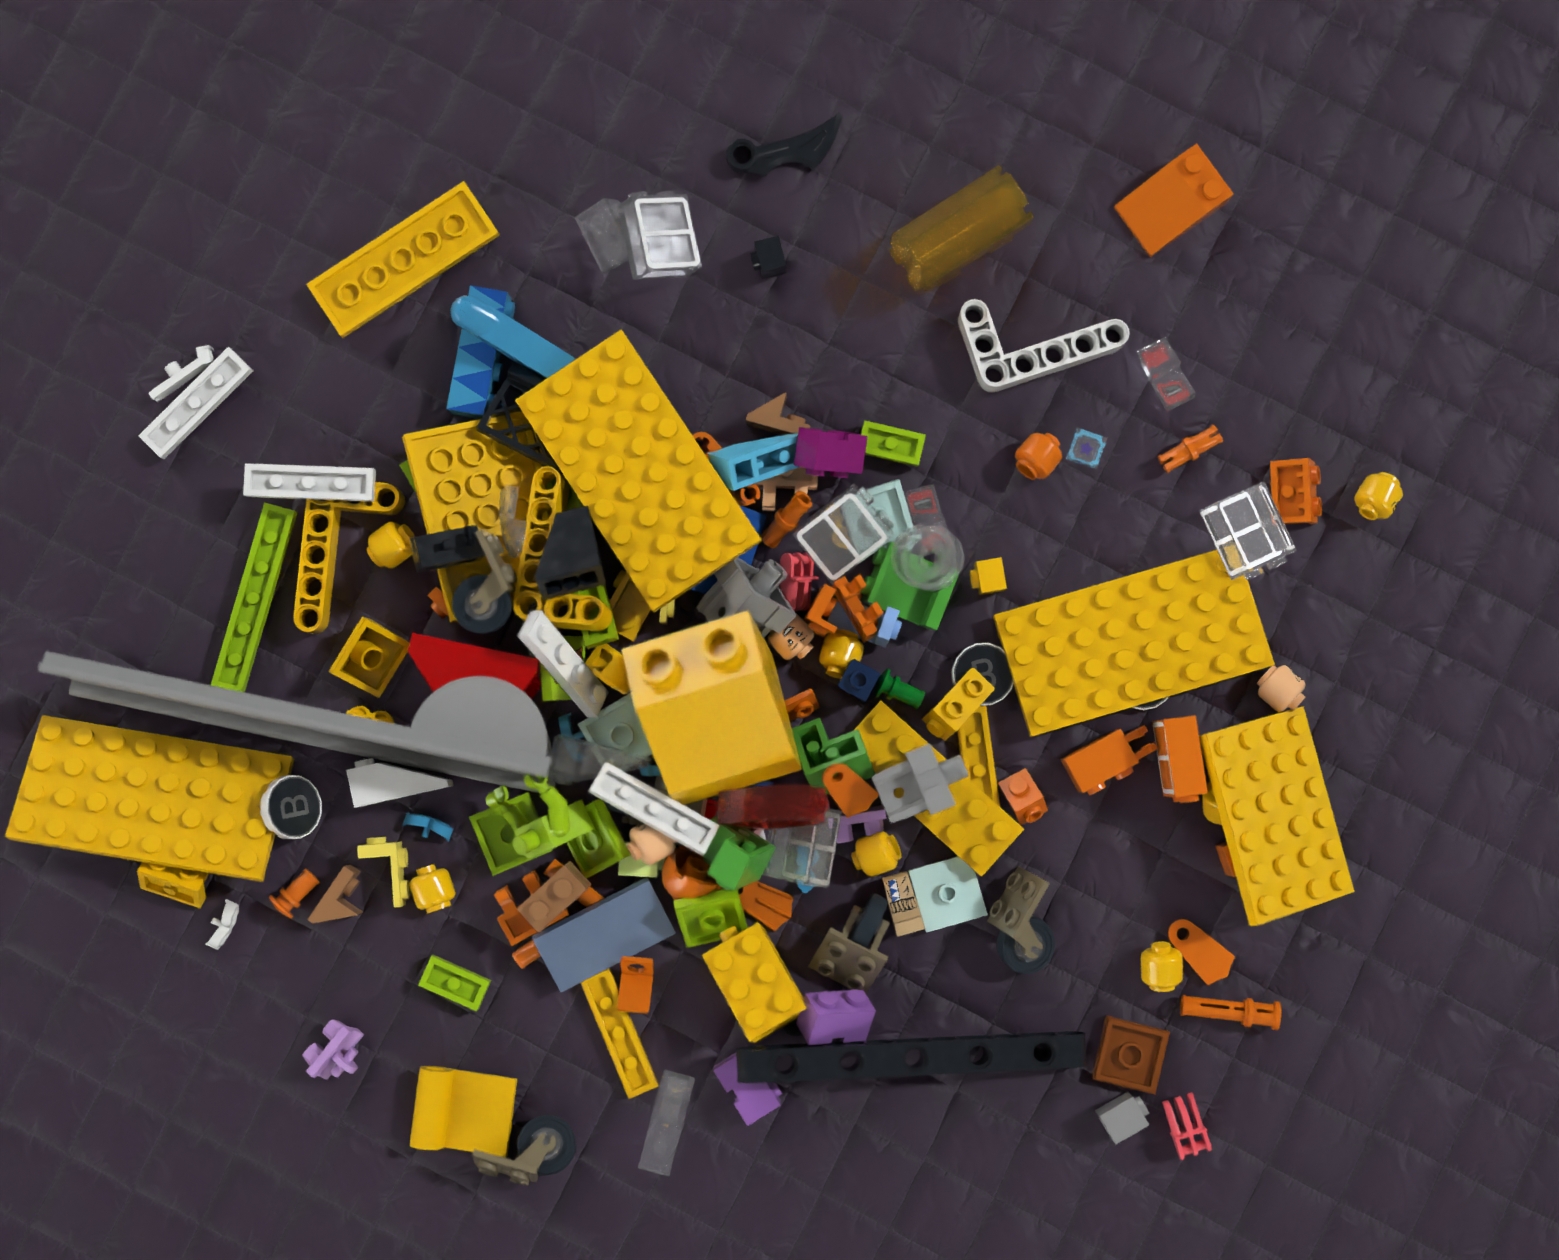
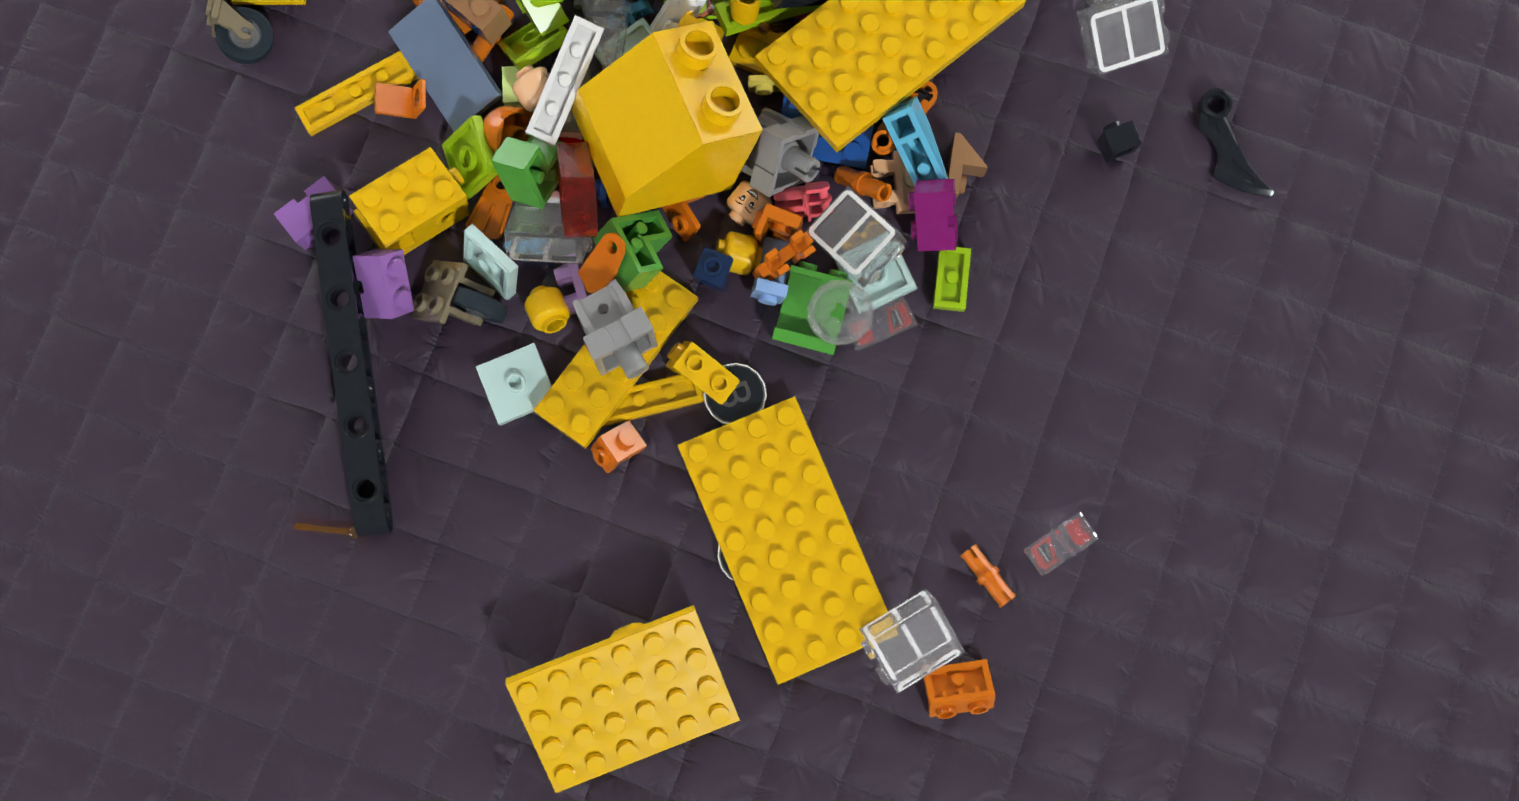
camera: 85 degrees right, 5 degrees down
clear slope [638,1069,695,1177] -> none
green pin [874,668,925,710] -> none
tan leg [882,871,925,937] -> none
clear yellow brick [889,165,1034,292] -> none
white beam [958,299,1130,392] -> none
yellow plate [969,557,1007,595] -> none
dark tan plate [987,866,1055,974] -> none
orange head [1015,433,1062,480] -> none
orange hinge [1060,725,1158,796] -> none
clear tile [1066,428,1107,469] -> none
dark orange tile [1091,1015,1170,1095] -> none
light grey brick [1095,1091,1149,1144] -> none
orange slope [1114,143,1234,257] -> none
yellow head [1141,941,1183,992] -> none
orange brick [1152,715,1208,803] -> none
coral arm [1162,1092,1212,1160] -> none
orange piece [1168,919,1235,985] -> none
orange pin [1180,995,1282,1030] -> none
light nougat head [1257,665,1306,712] -> none
yellow head [1354,472,1403,520] -> none
none -> clear orange hinge [293,523,358,539]
none -> light aqua plate [463,224,518,300]
none -> clear orange hinge [758,19,801,35]

